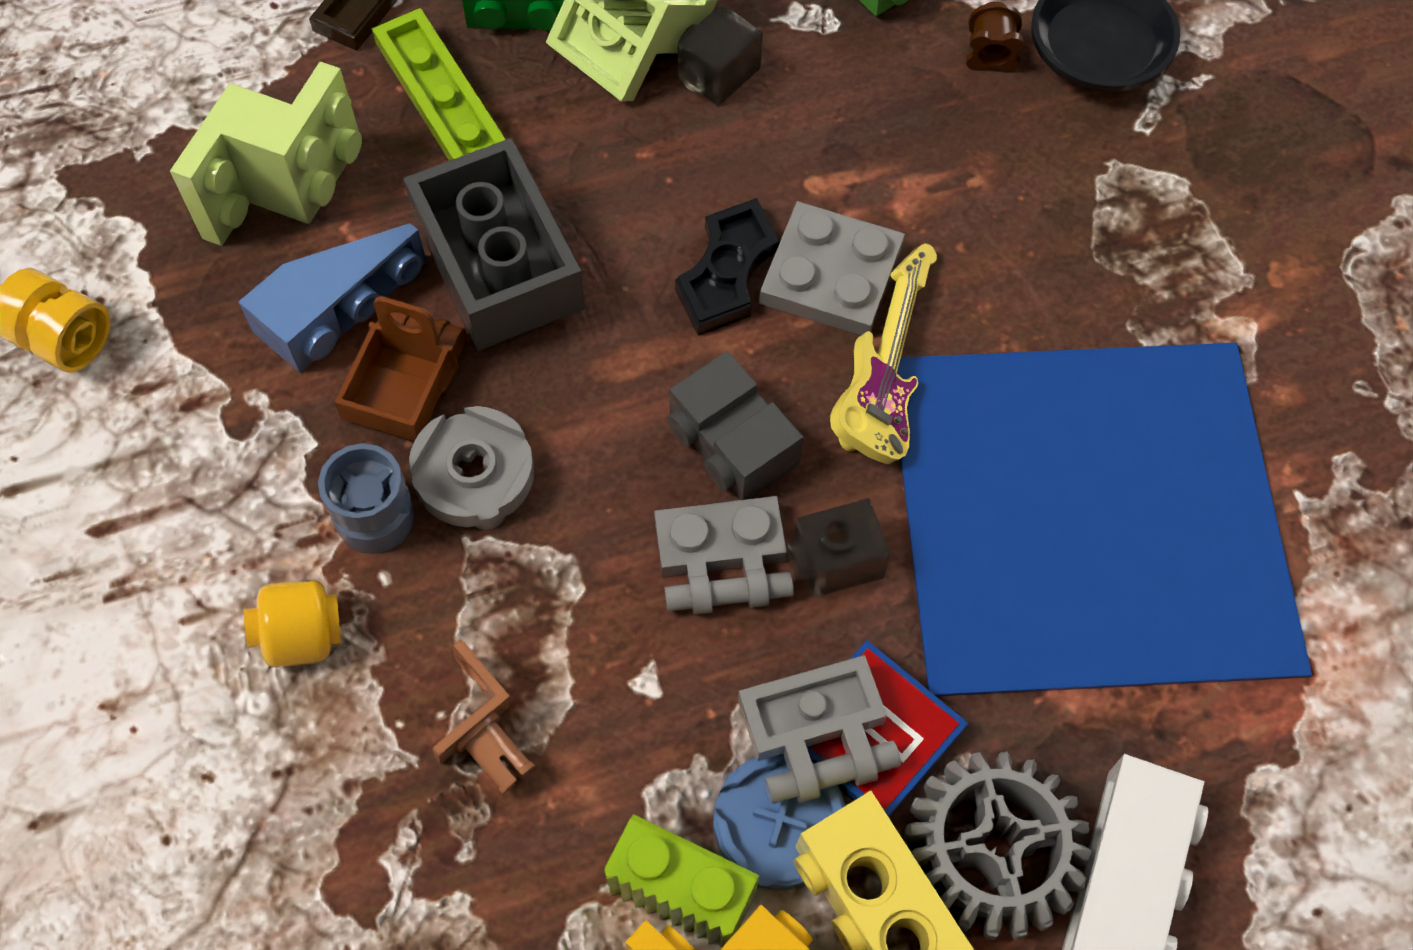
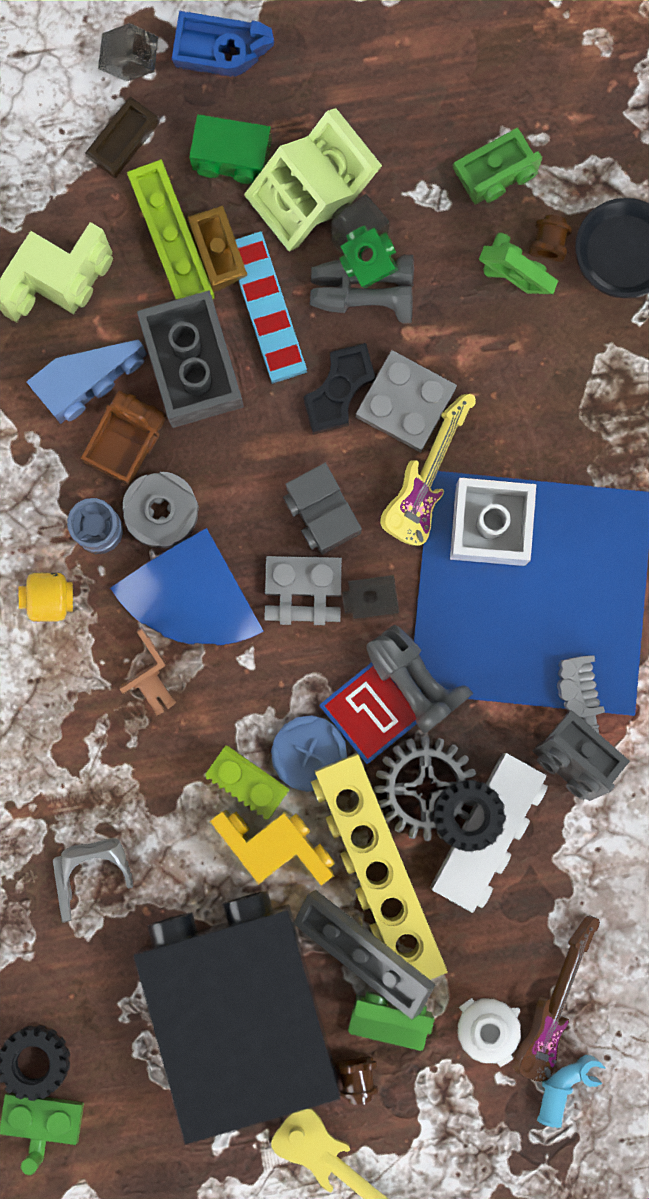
camera: 10 degrees right, 20 degrees up
light grey plate [738,655,901,804] -> none
none -> blue brick [111,528,264,646]
none -> pearl gold slope [188,206,247,292]
none -> tile [235,231,307,384]
none -> dark grey piece [310,254,414,323]
none -> green brick [339,225,398,288]
none -> dark grey piece [366,625,474,734]
none -> black tyre [433,780,506,852]
none -> white brick [450,478,536,566]
none -> bright green plate [479,233,558,294]
none -> dark grey bracket [532,710,630,801]
none -> light grey piece [557,655,605,733]

